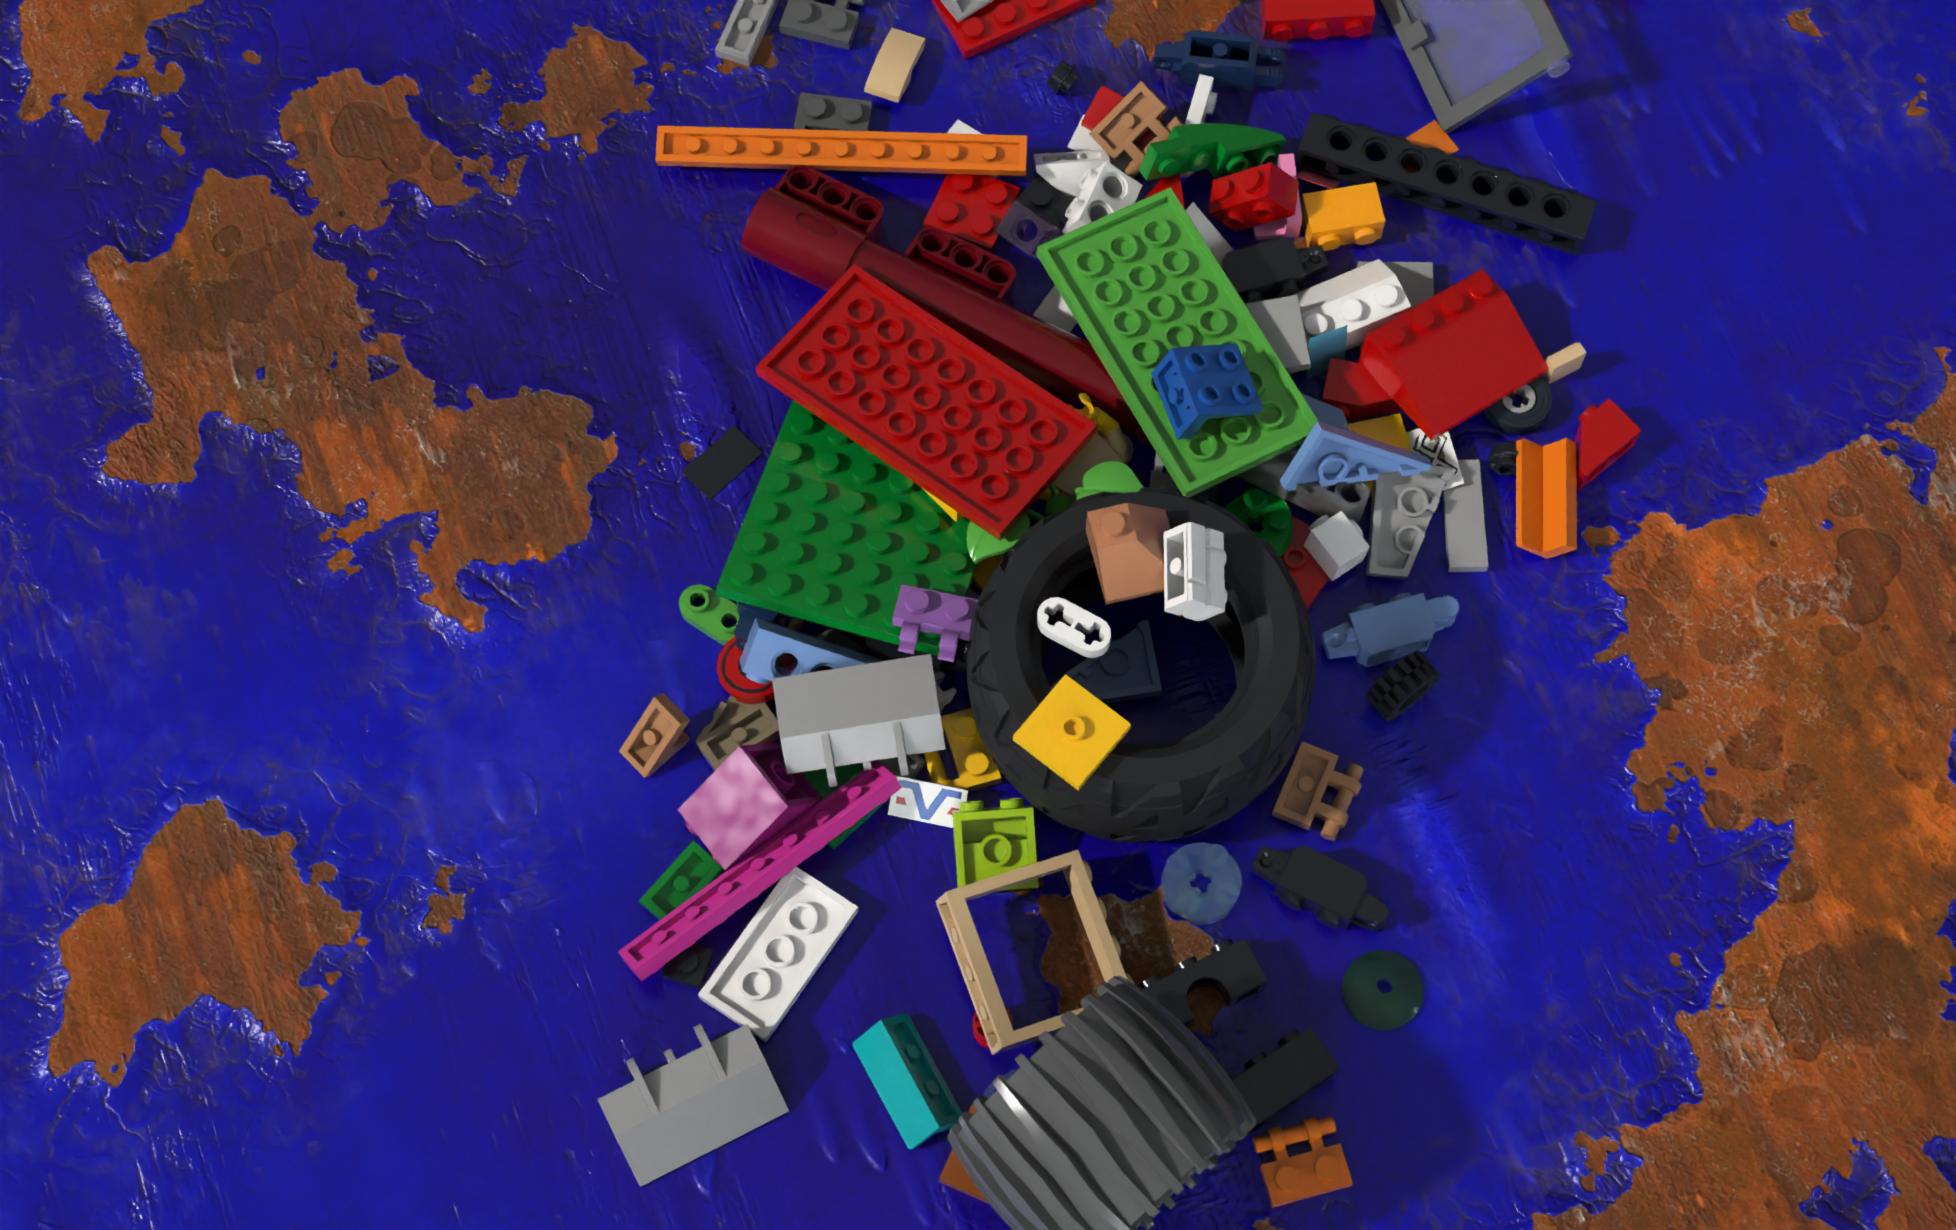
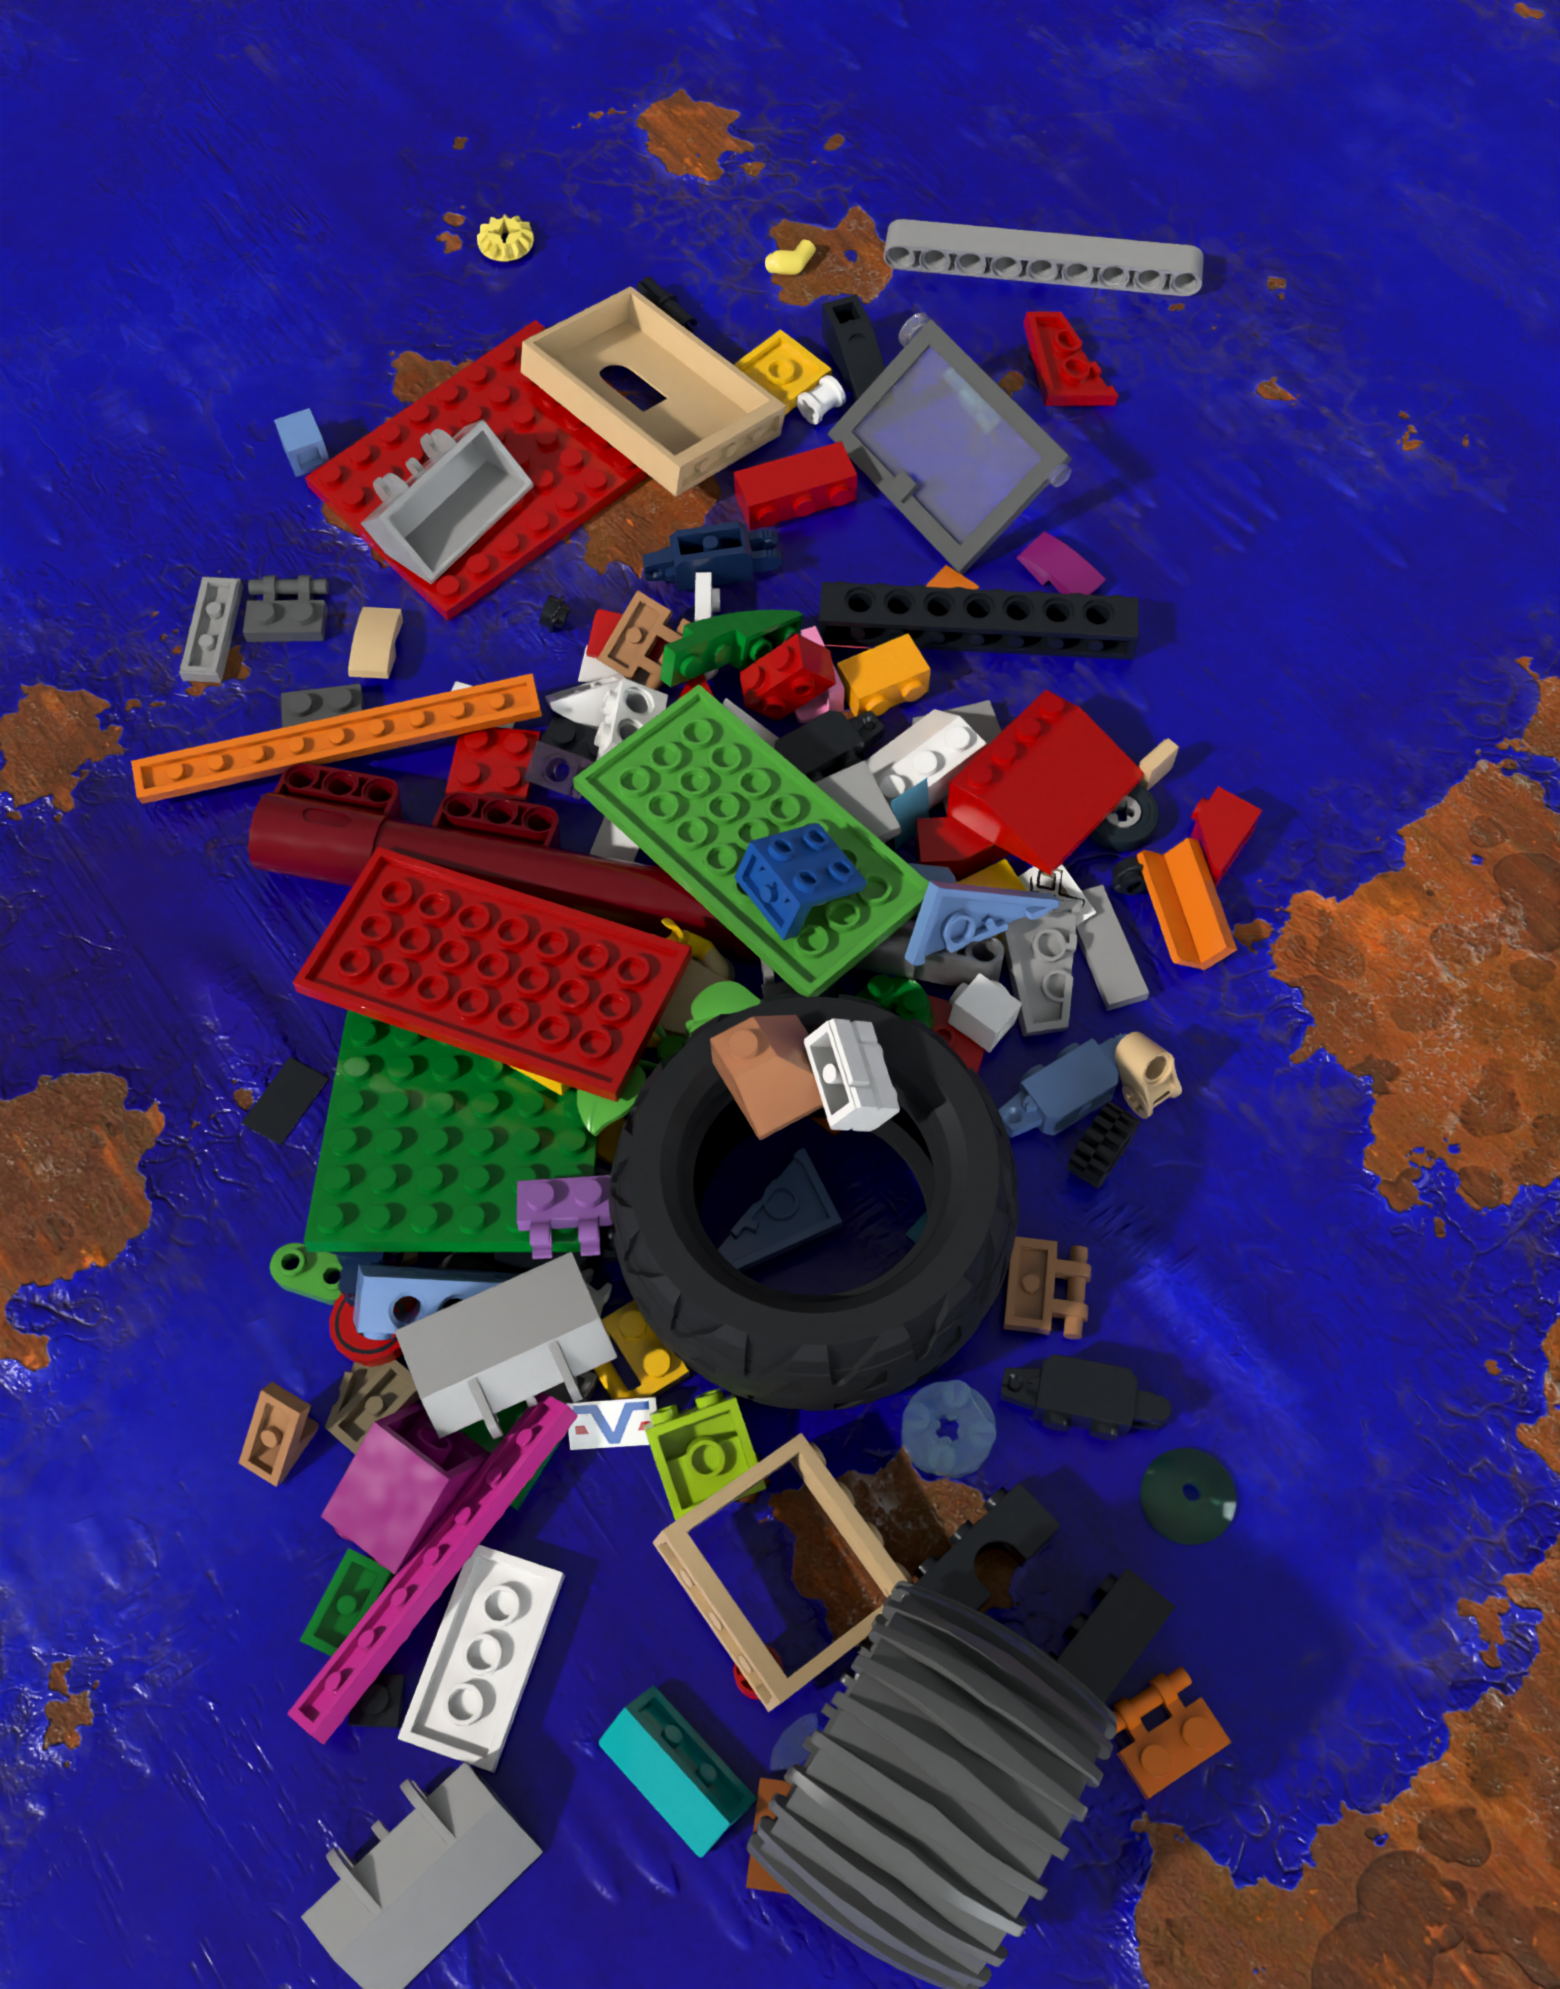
camera: 15 degrees left, 5 degrees down
yellow plate [1013,674,1131,791] -> none
white beam [1037,597,1111,658] -> none
none -> magenta slope [1017,532,1106,595]
none -> tan piece [1115,1031,1182,1119]

